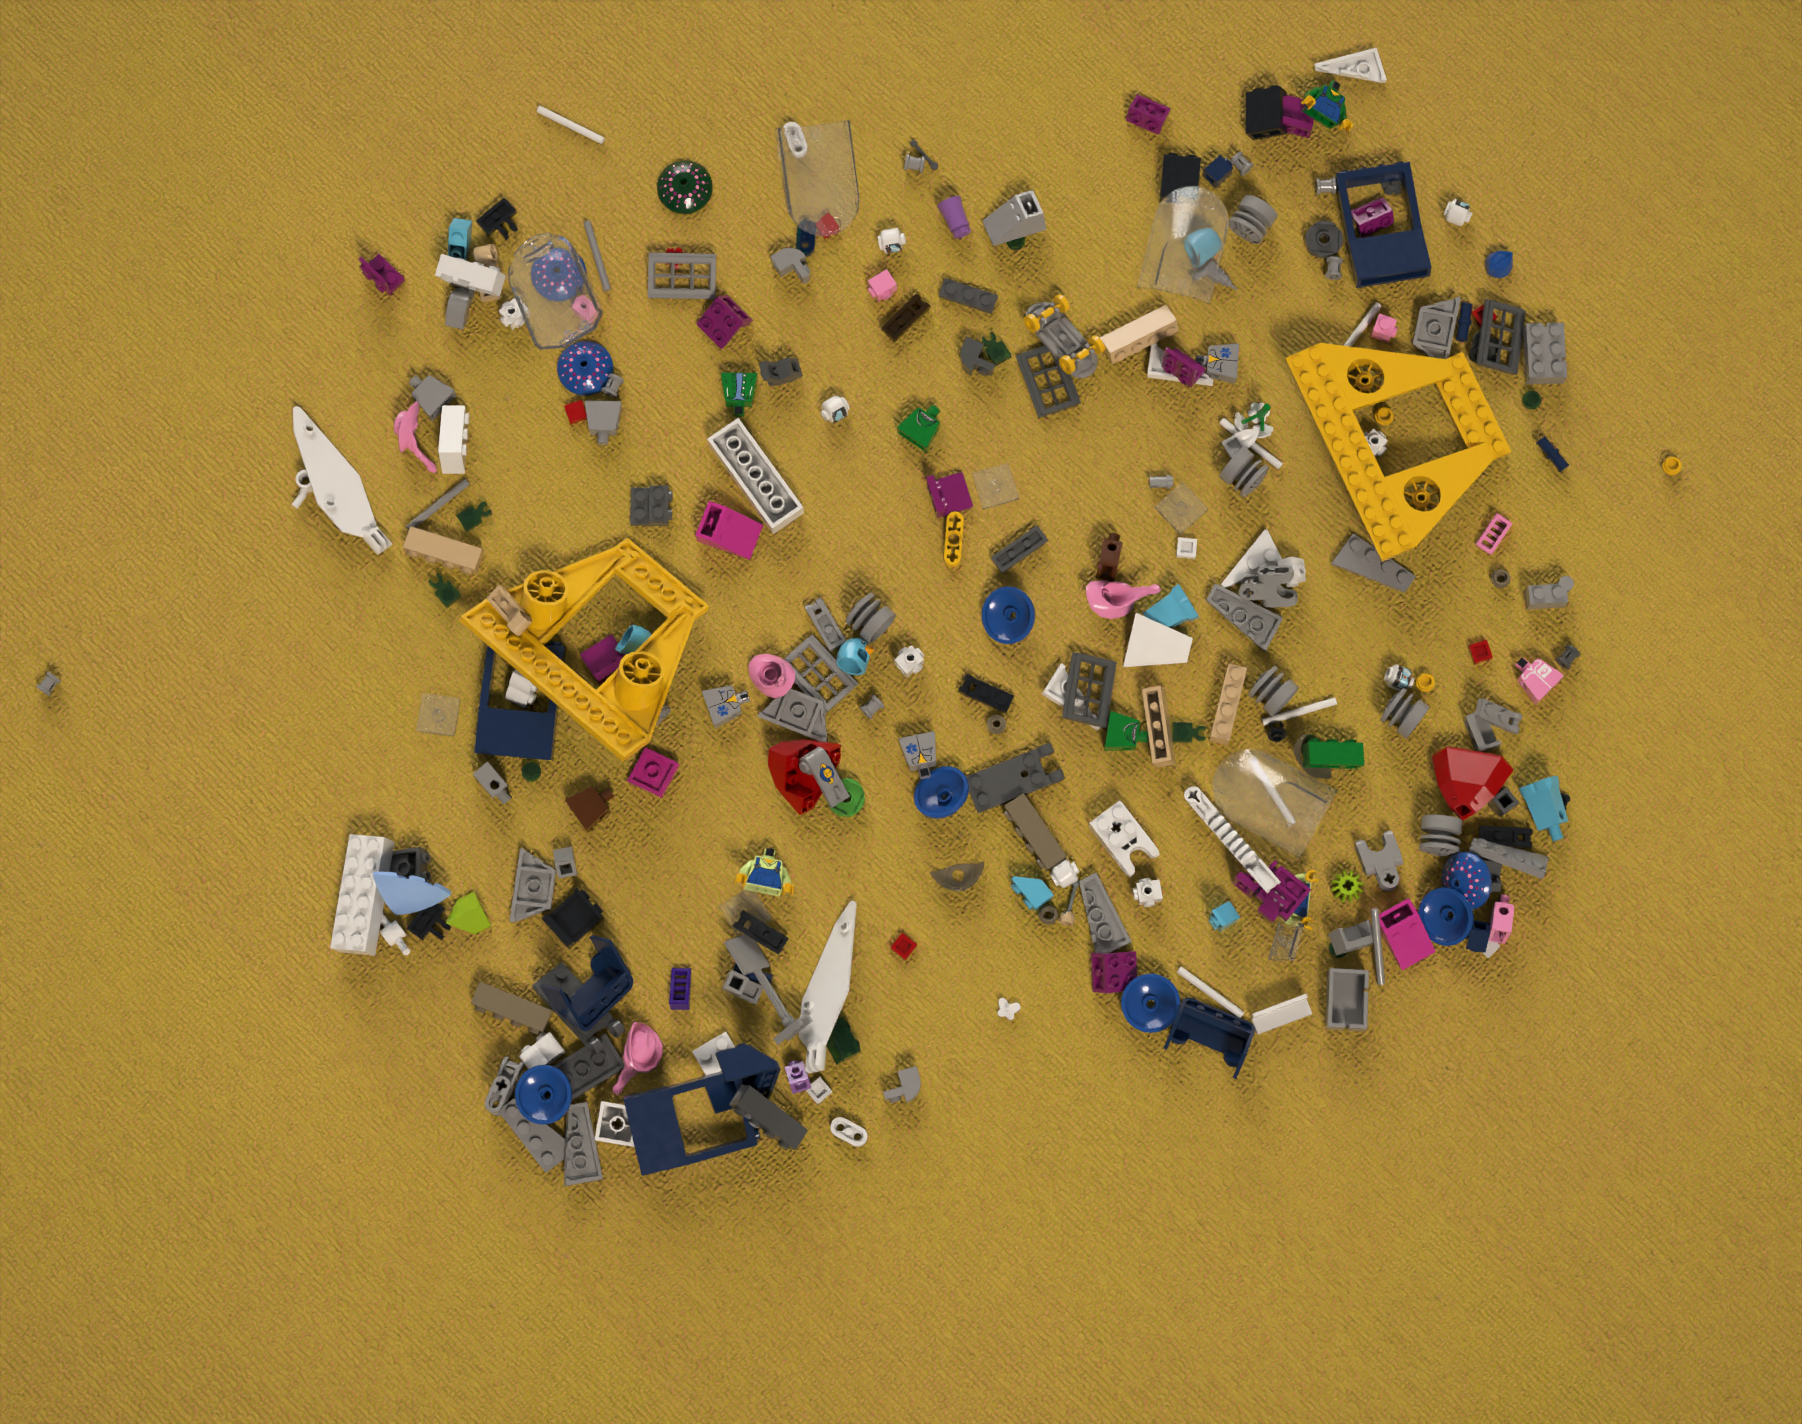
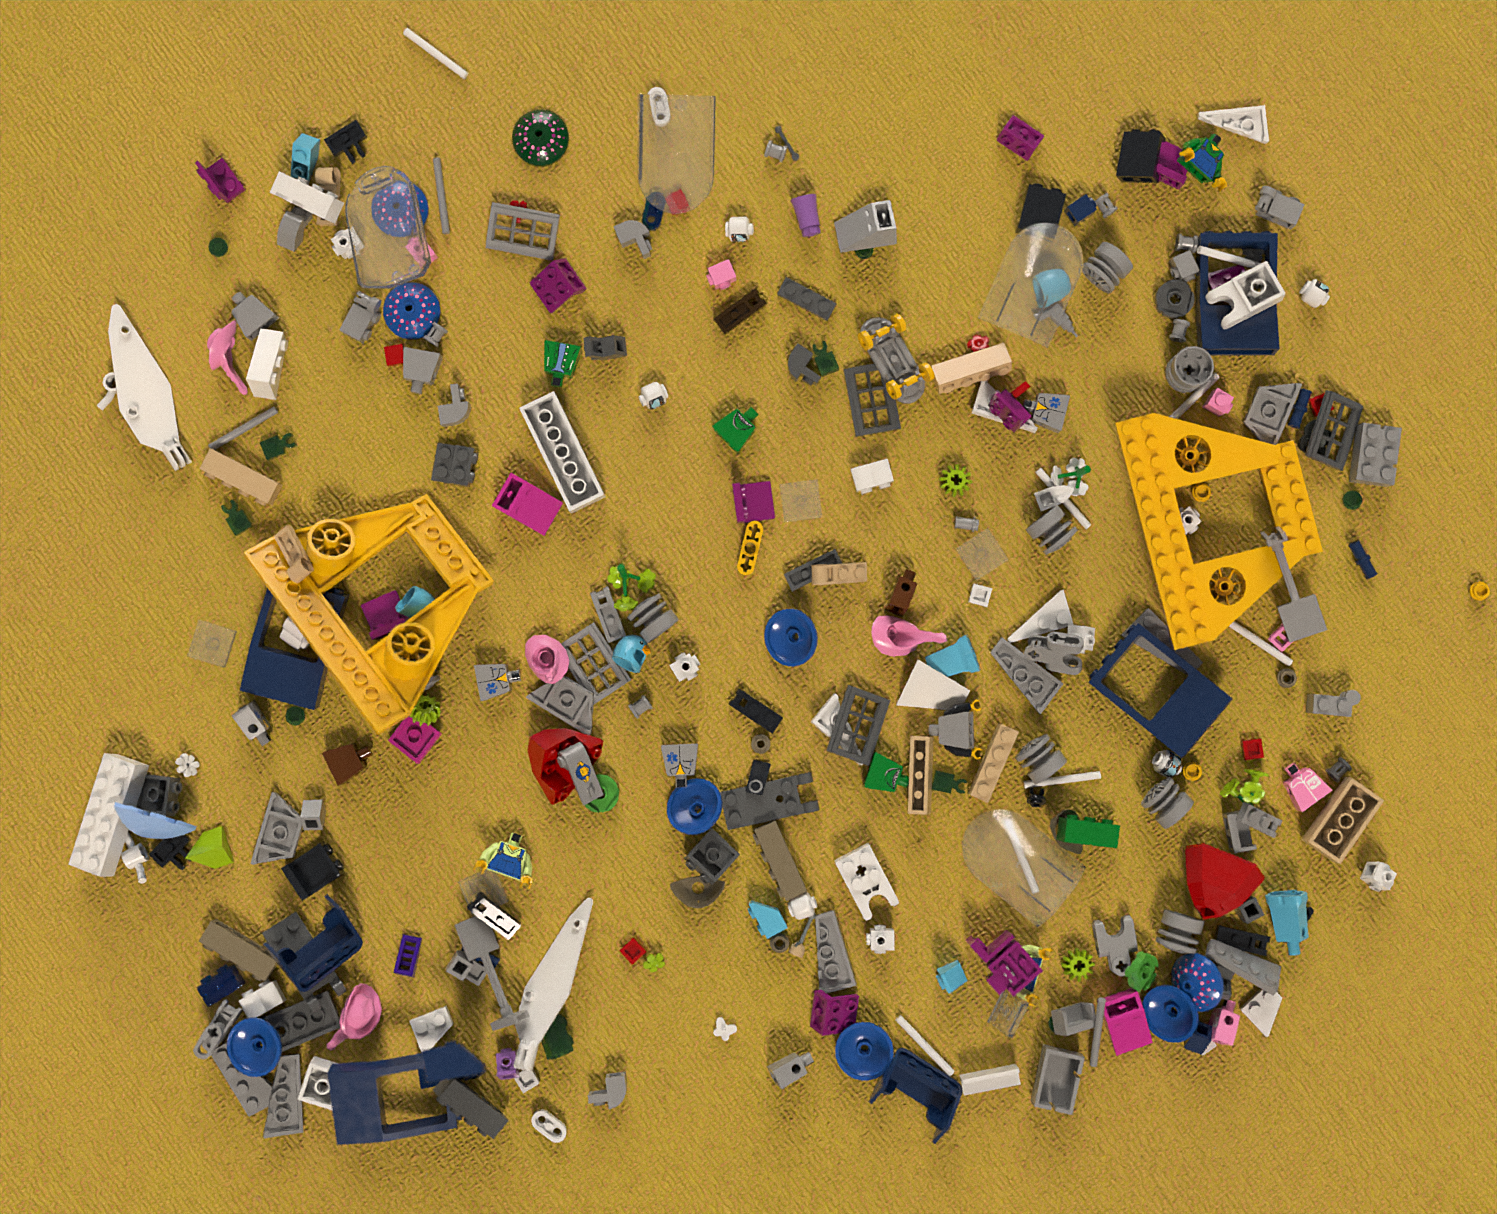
camera: 10 degrees right, 10 degrees up
white piece [1184,786,1281,894] -> none
blue hat [1485,250,1513,278] -> none
none -> white plant [175,753,200,777]
none -> clear blue brick [196,964,246,1007]
none -> clear green plate [208,238,228,257]
none -> light grey hinge [339,291,381,344]
none -> lime gear [409,693,441,726]
none -> light grey brick [438,383,471,427]
none -> lime plant [607,564,656,611]
none -> lime plant [643,953,665,972]
none -> dark grey plate [684,828,740,885]
none -> black sticker [745,760,771,796]
none -> light grey torso [767,1052,814,1089]
none -> tan plate [811,562,867,585]
none -> white brick [850,459,894,494]
none -> light grey torso [929,700,983,760]
none -> lime gear [939,464,972,497]
none -> red plant [967,335,990,352]
none -> red tile [1010,381,1030,399]
none -> dark blue window [1088,623,1233,758]
none -> bright green plate [1125,951,1158,992]
none -> light grey wheel [1165,346,1214,393]
none -> light grey brick [1169,250,1200,282]
none -> white bar [1197,246,1261,268]
none -> white brick [1205,261,1286,329]
none -> lime plant [1220,769,1269,806]
none -> white bar [1229,621,1293,666]
none -> white wing [1239,988,1282,1037]
none -> light grey hinge [1255,186,1305,230]
none -> light grey piece [1260,526,1327,642]
none -> tan brick [1301,777,1384,864]
none -> white brick [1360,862,1397,892]

